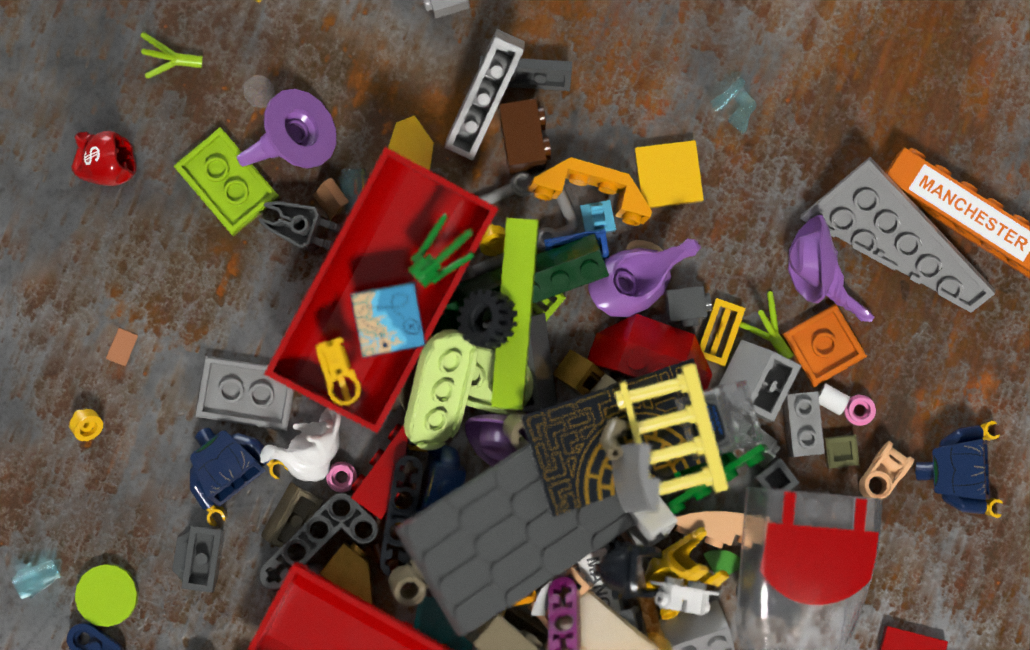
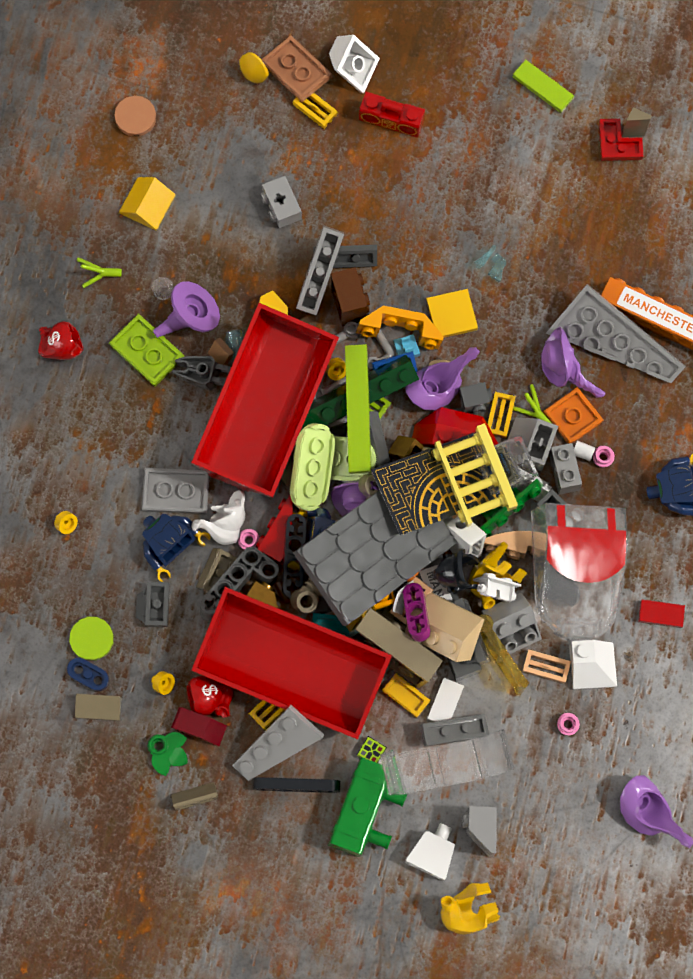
camera: 10 degrees left, 10 degrees down
clear light blue cone [11,560,61,600] -> none
nougat sticker [106,328,138,367] -> none
yellow piece [316,338,360,405] -> none
tile [350,282,426,358] -> none
green plant [408,214,474,287] -> none
black tyre [457,289,517,348] -> none
dark tan arm [600,417,628,460] -> none
light grey slope [612,443,660,513] -> none
bright green tile [702,549,746,575] -> none
olive tile [824,434,860,469] -> none
light nougat piece [859,441,915,500] -> none

